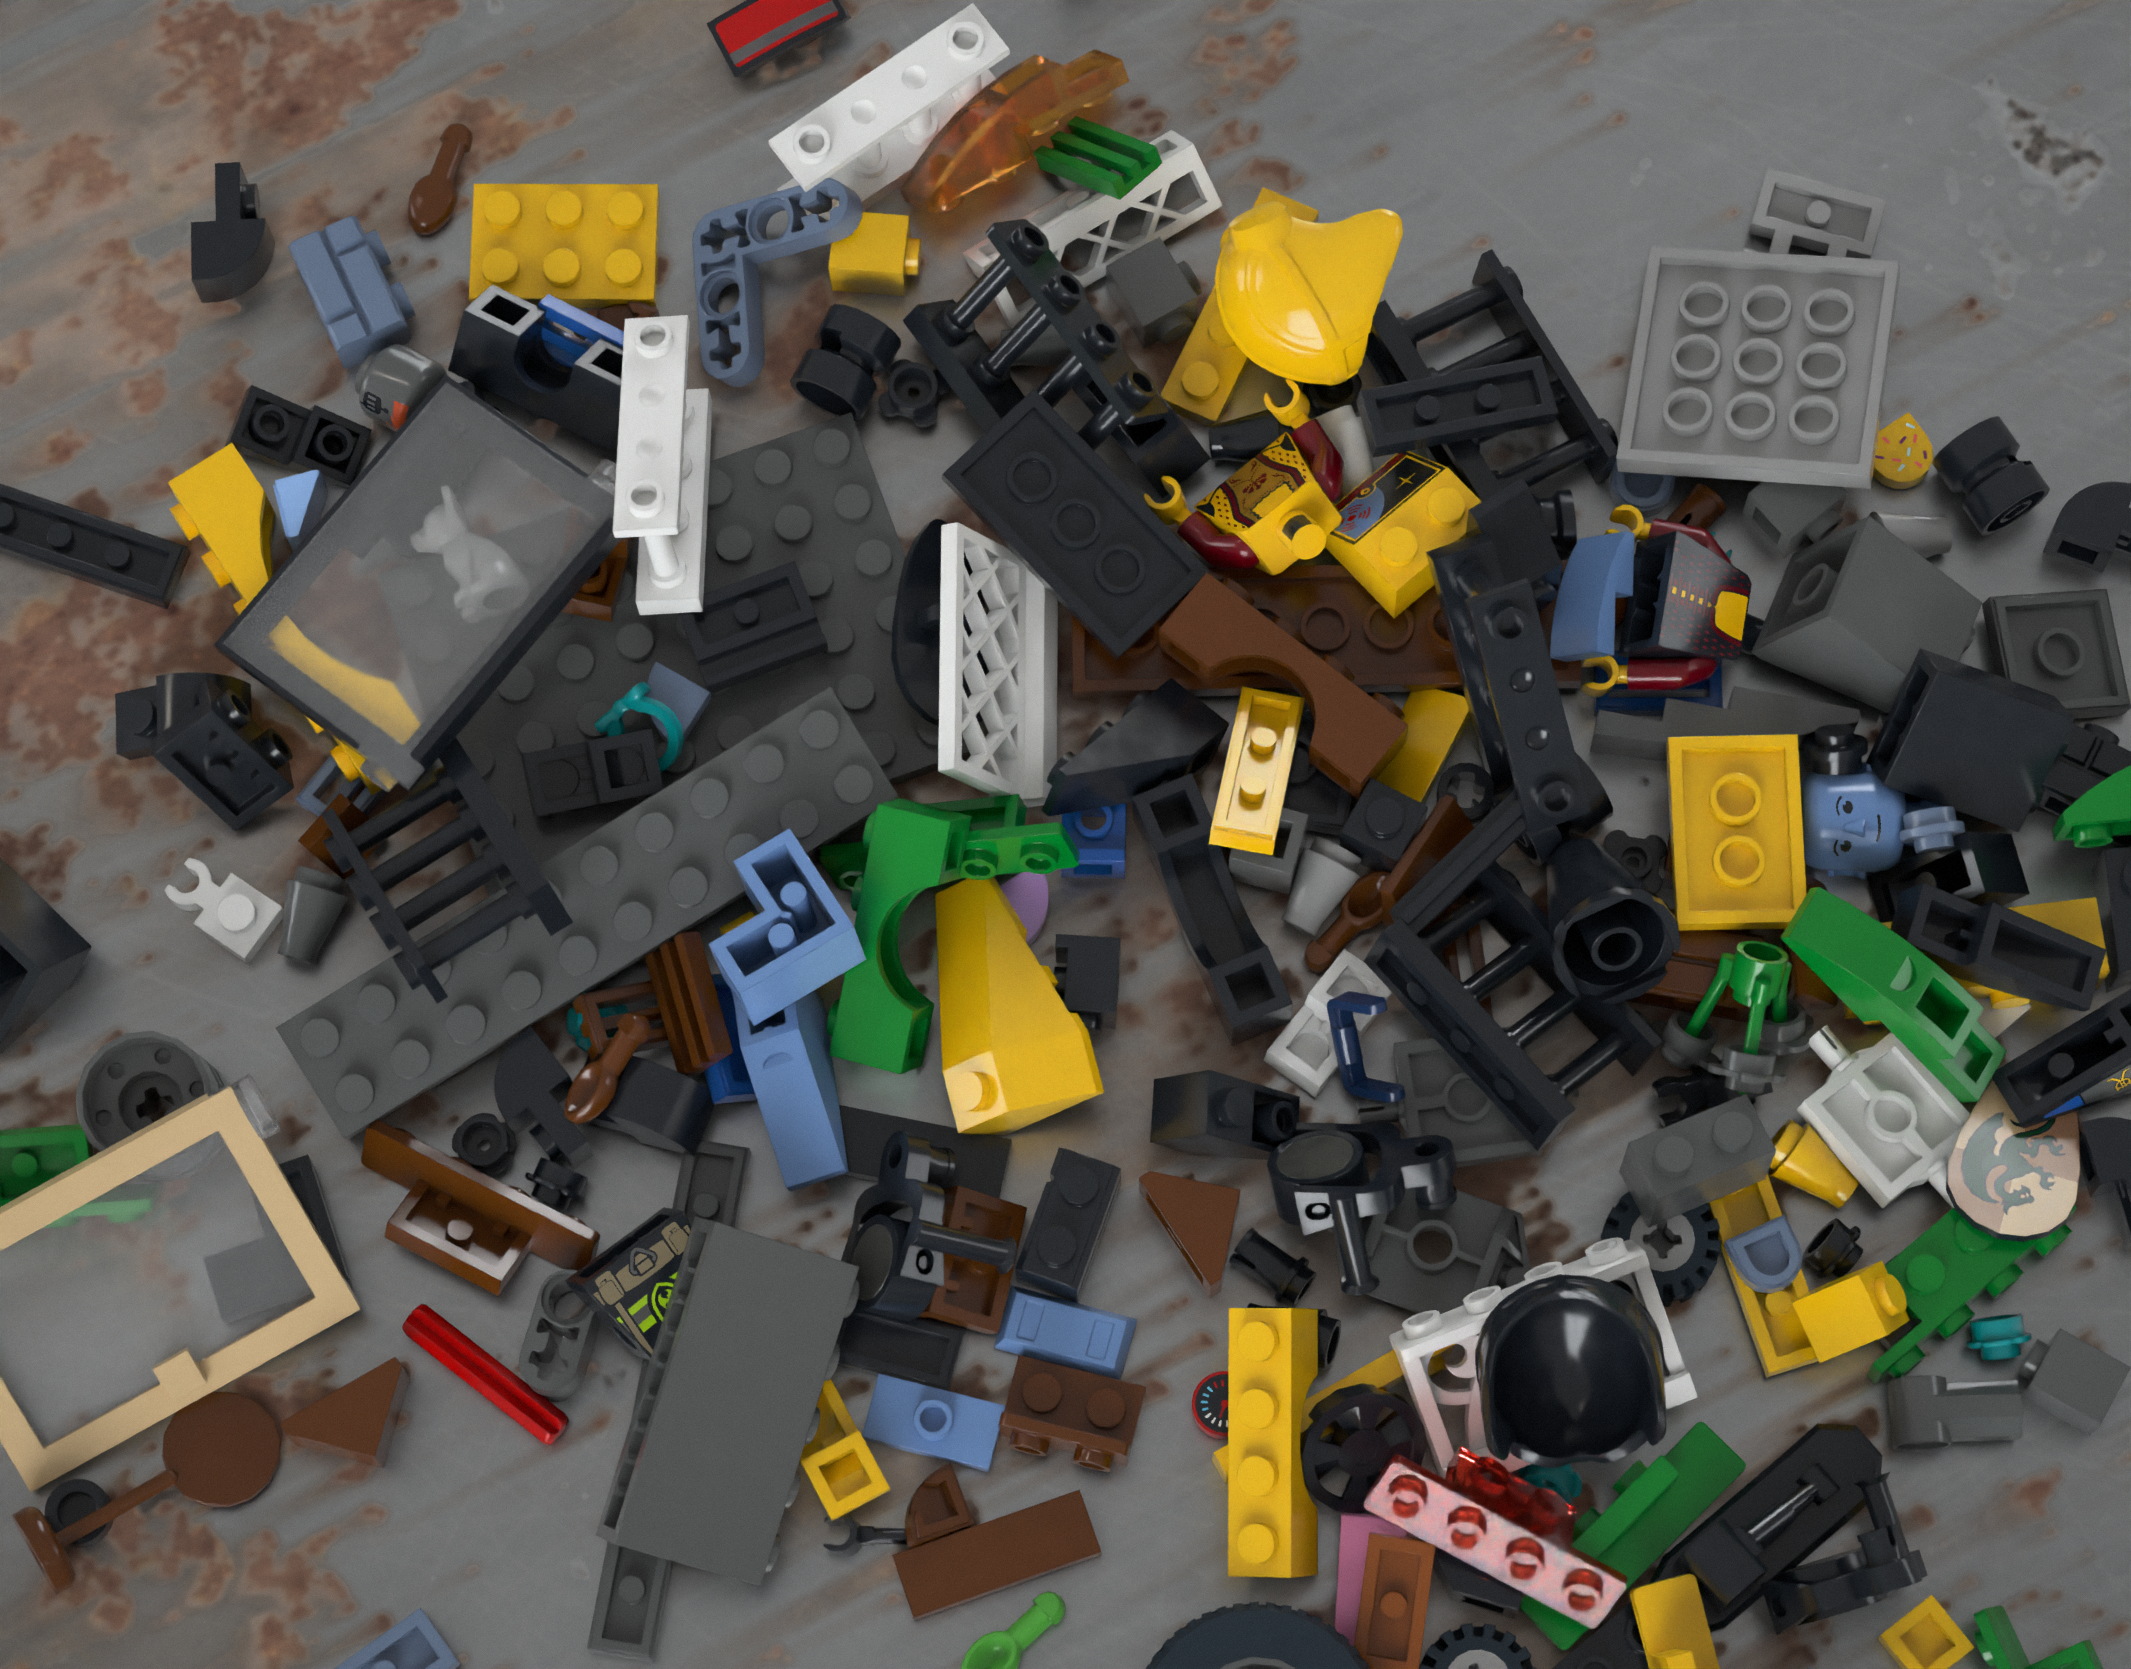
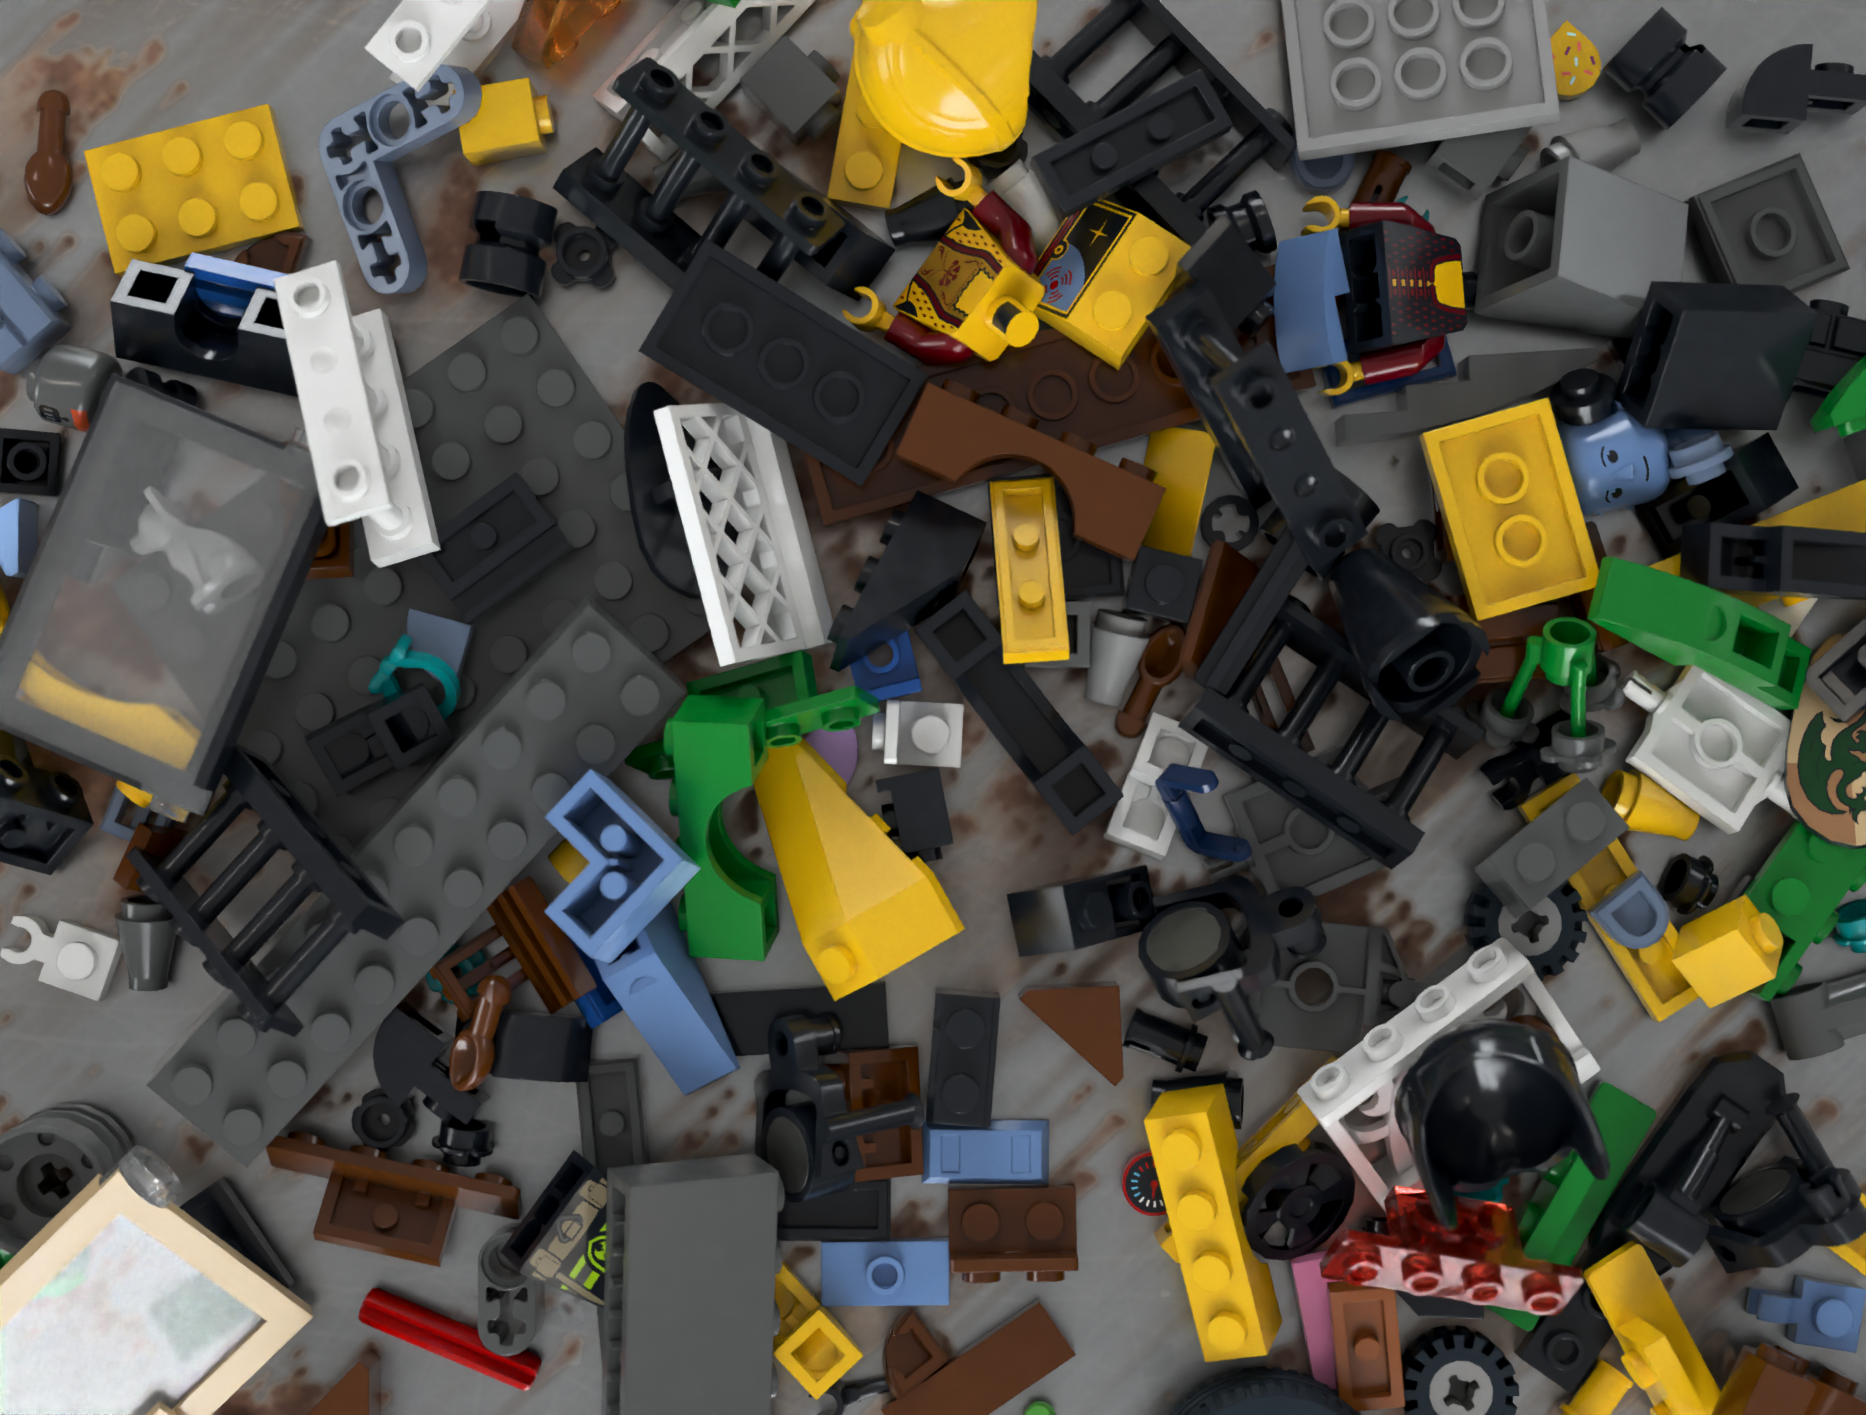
camera: 15 degrees left, 15 degrees up
none -> white bracket [872,700,964,768]

